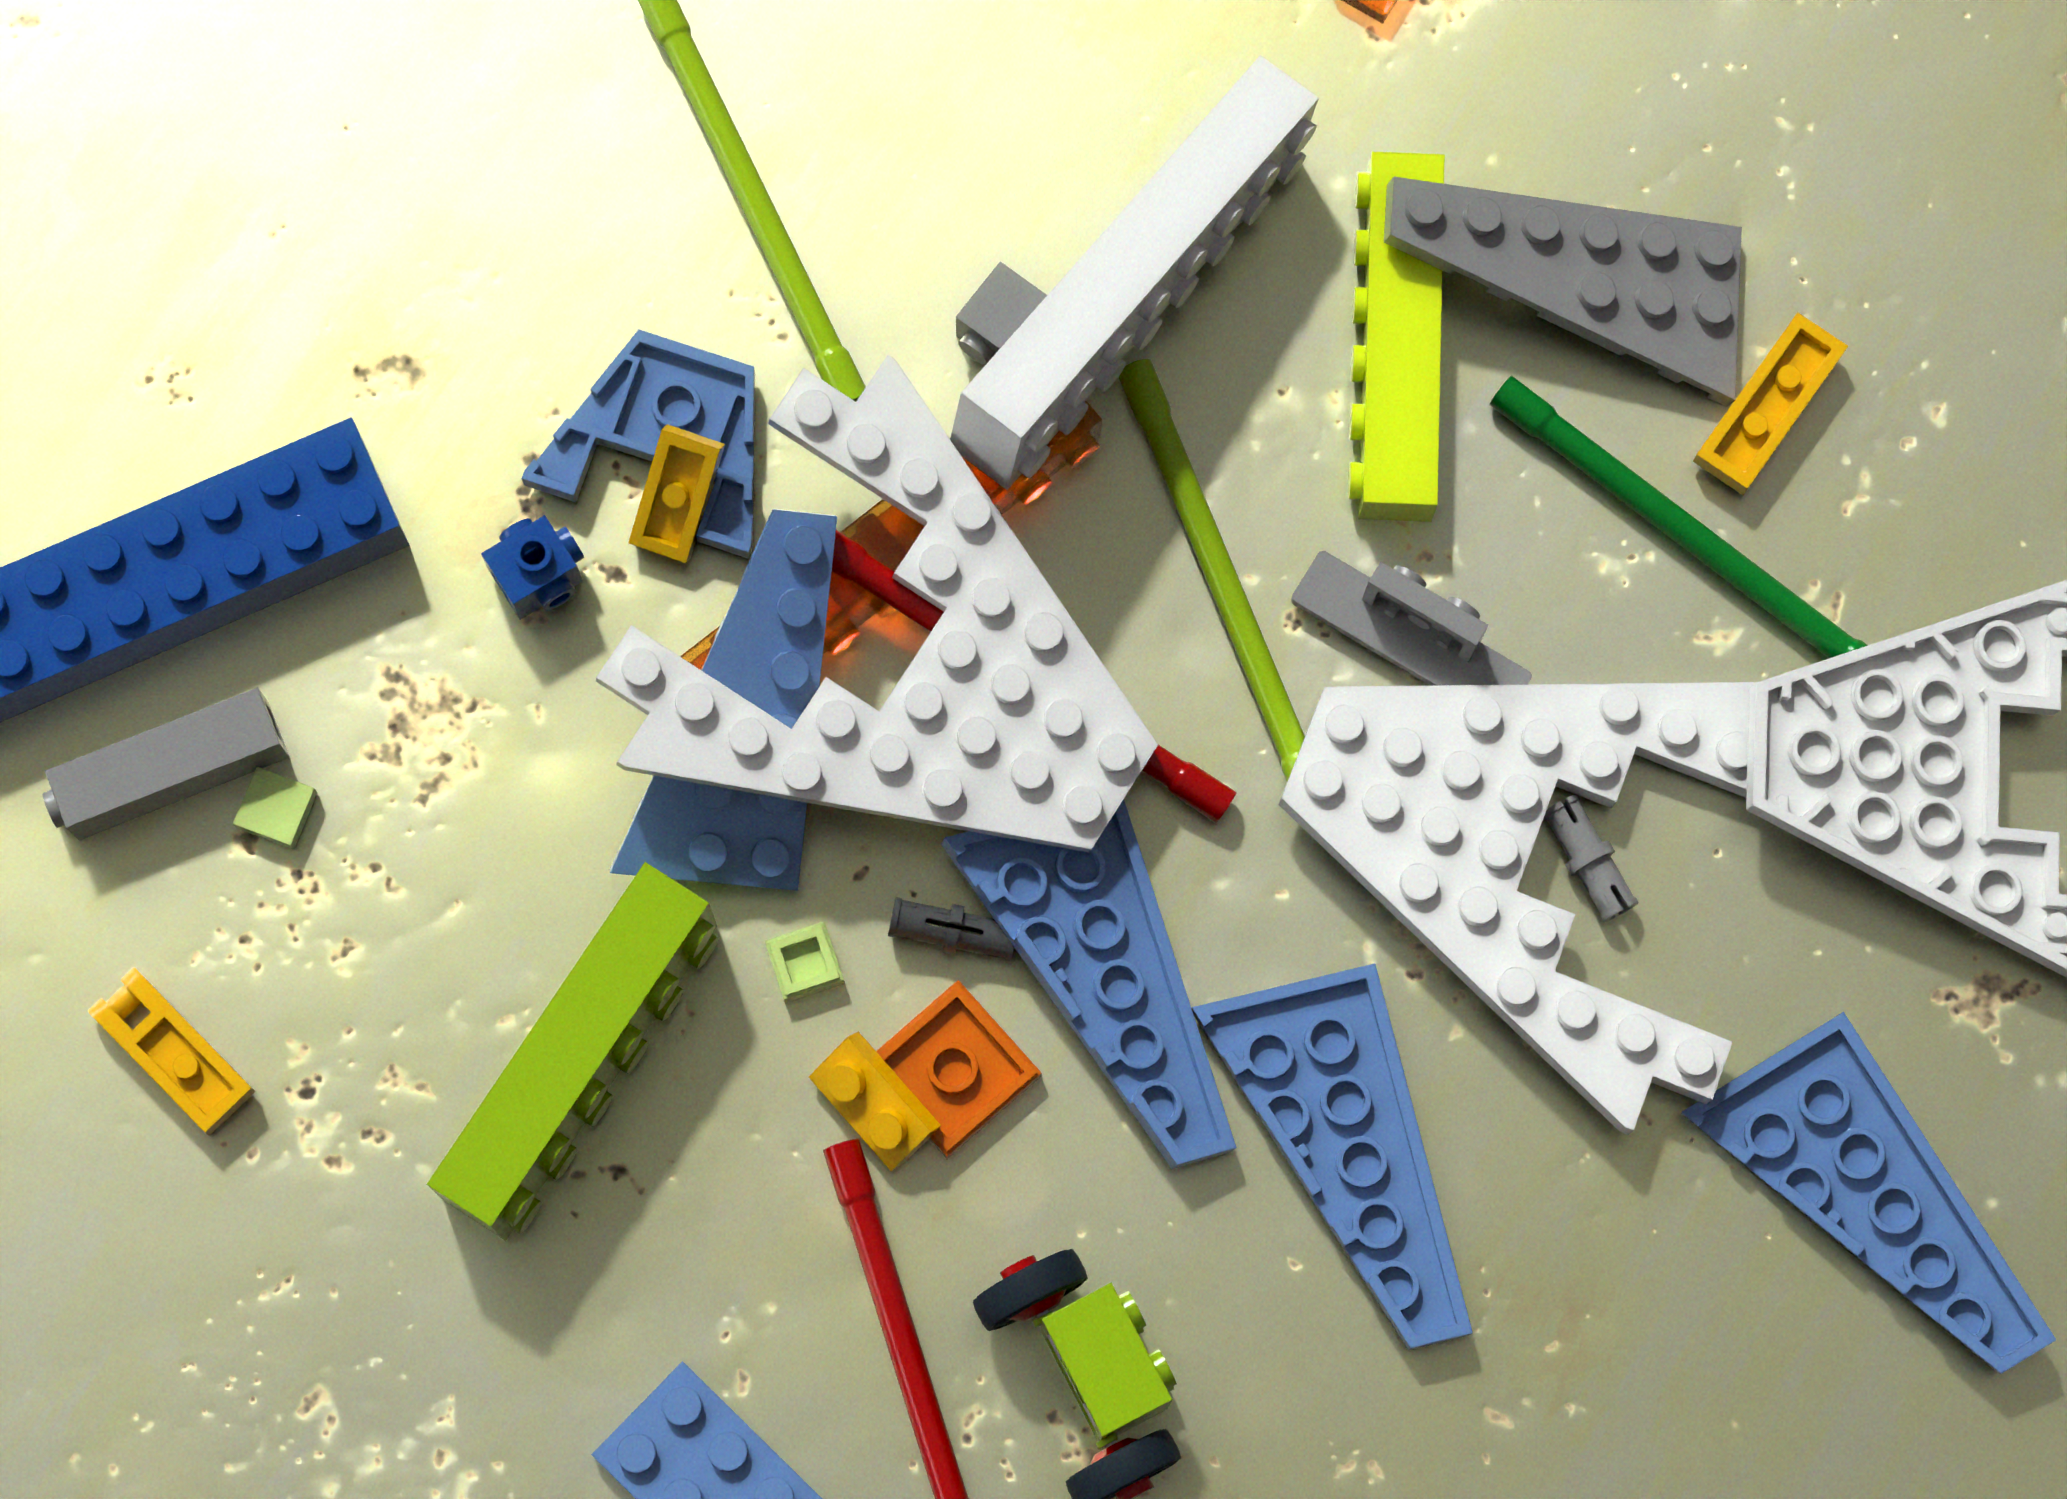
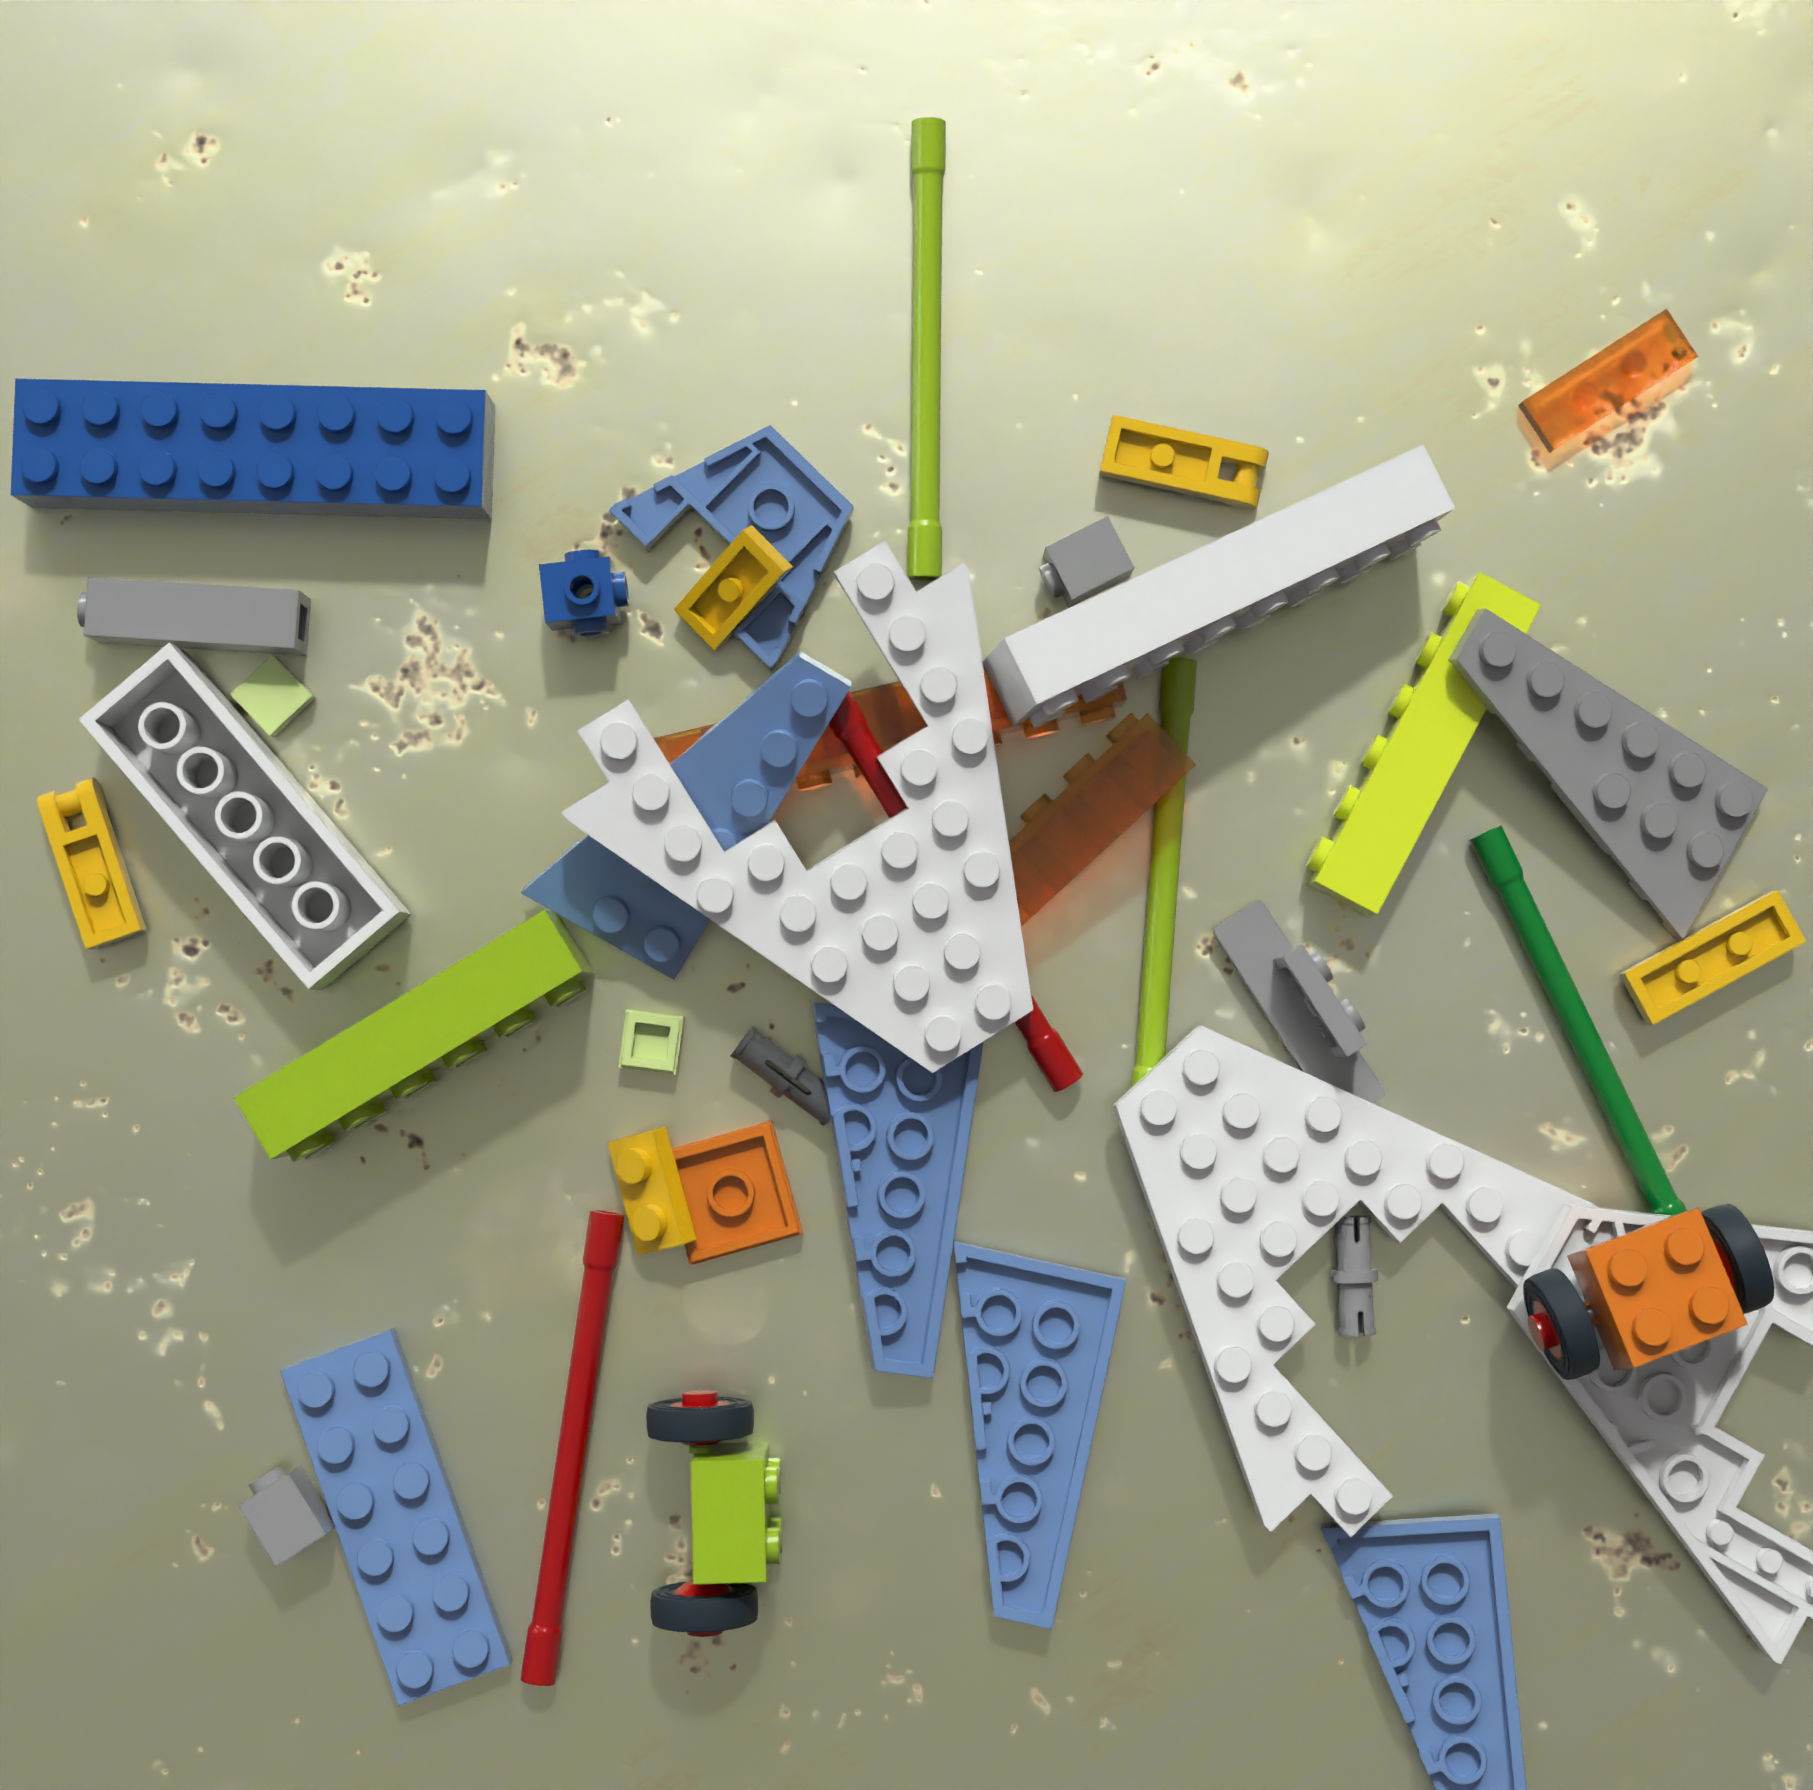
camera: 25 degrees right, 10 degrees up
none -> white brick [78,643,412,990]
none -> clear orange brick [1008,712,1197,926]
none -> yellow plate [1099,415,1269,510]
none -> orange brick [1523,1204,1774,1380]

